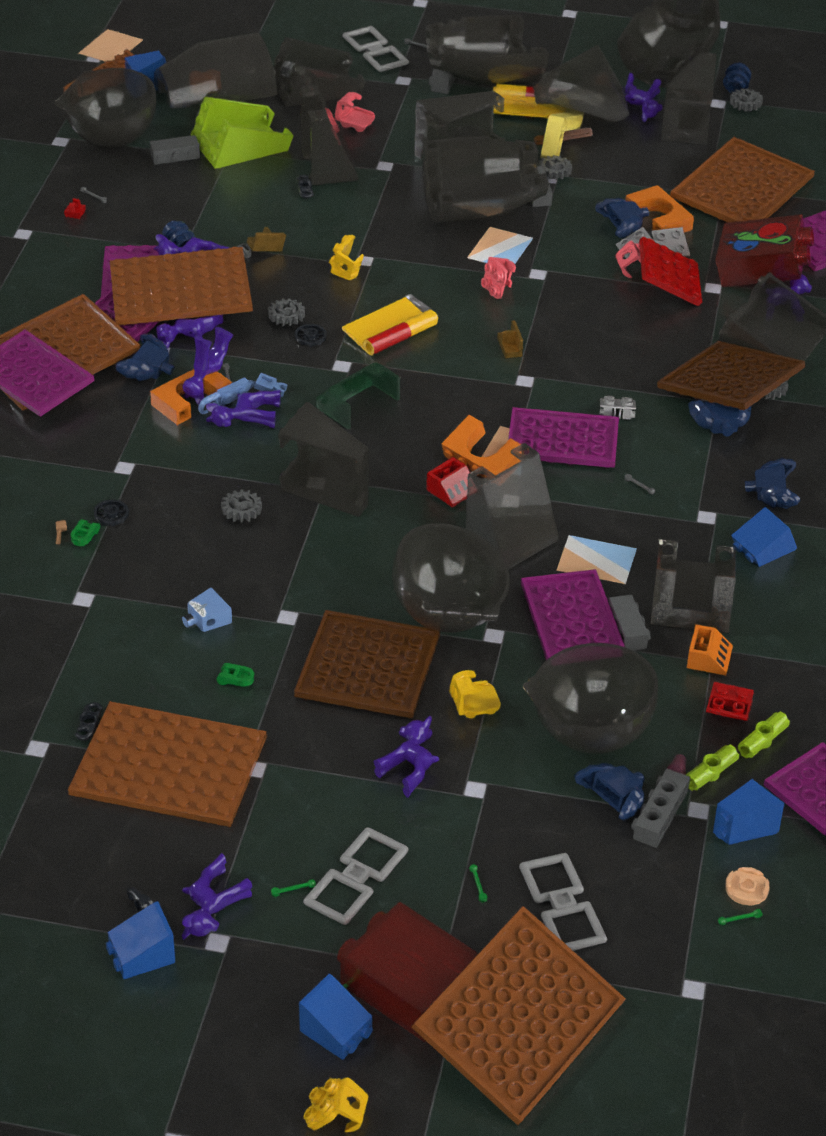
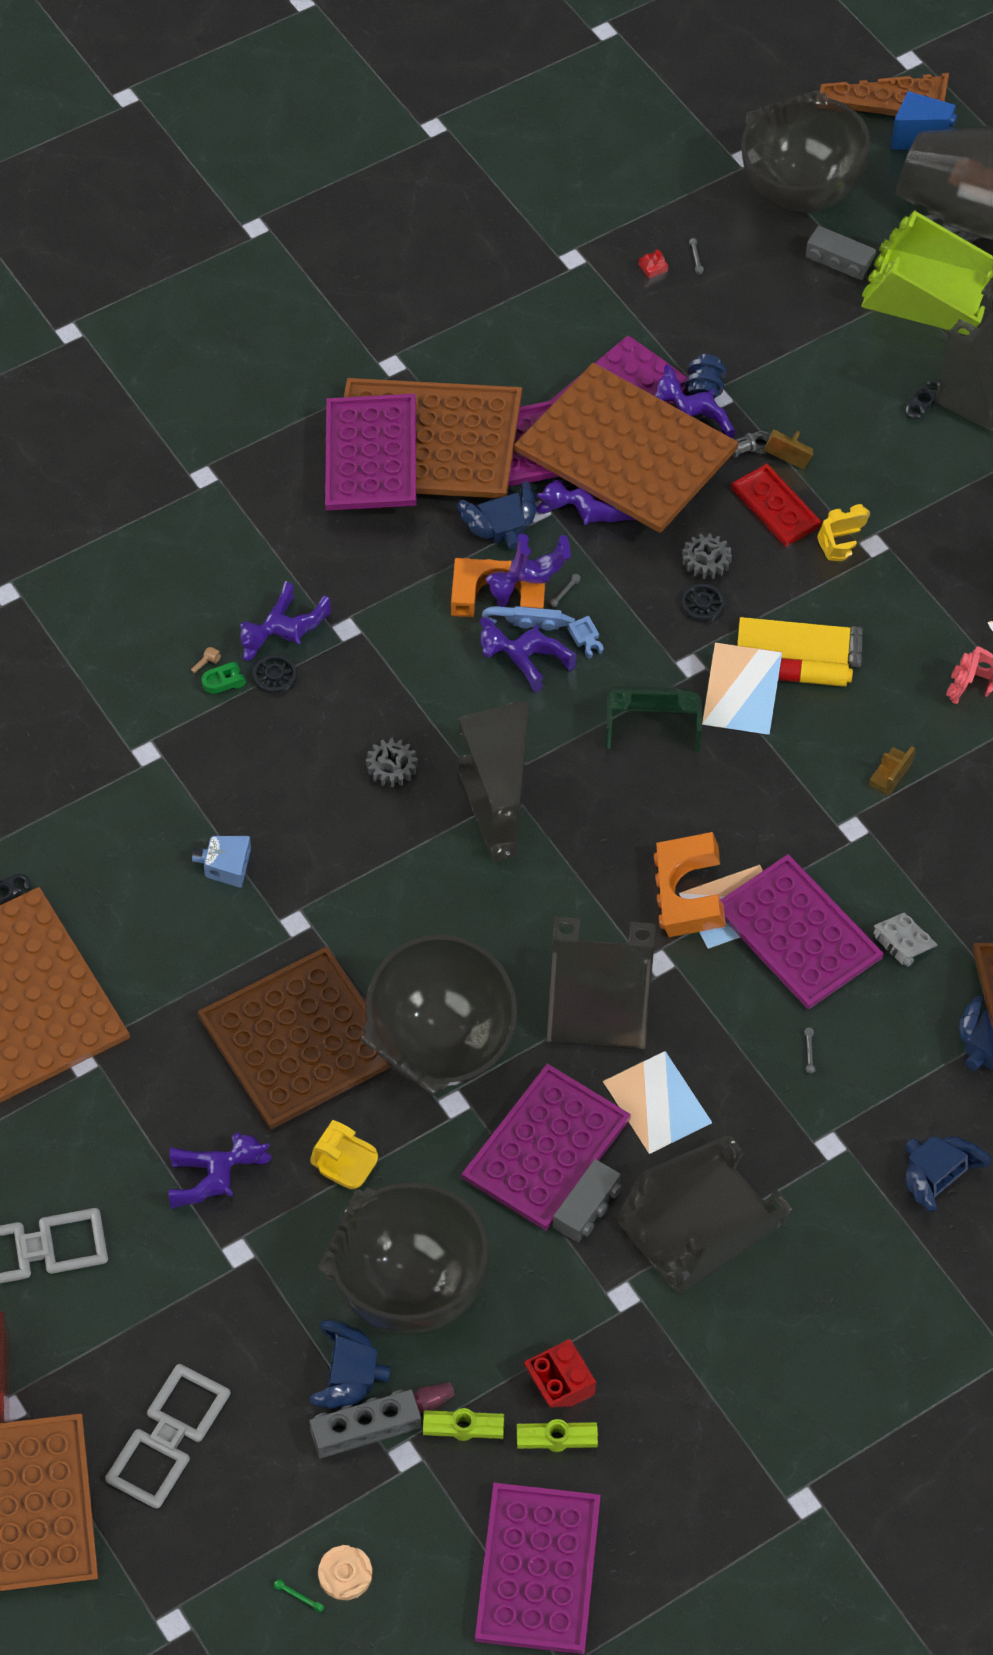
camera: 45 degrees right, 15 degrees up
light nougat sticker [79,29,143,62] -> none
green plate [216,663,254,687] -> none
red slope [427,457,479,507] -> none
green hinge [469,864,487,902] -> none
orange slope [687,624,733,676] -> none
blue slope [713,779,784,845] -> none
blue slope [731,507,797,567] -> none
none -> dark purple animal [240,582,331,661]
none -> sticker [702,643,782,734]
none -> red tile [731,464,822,547]

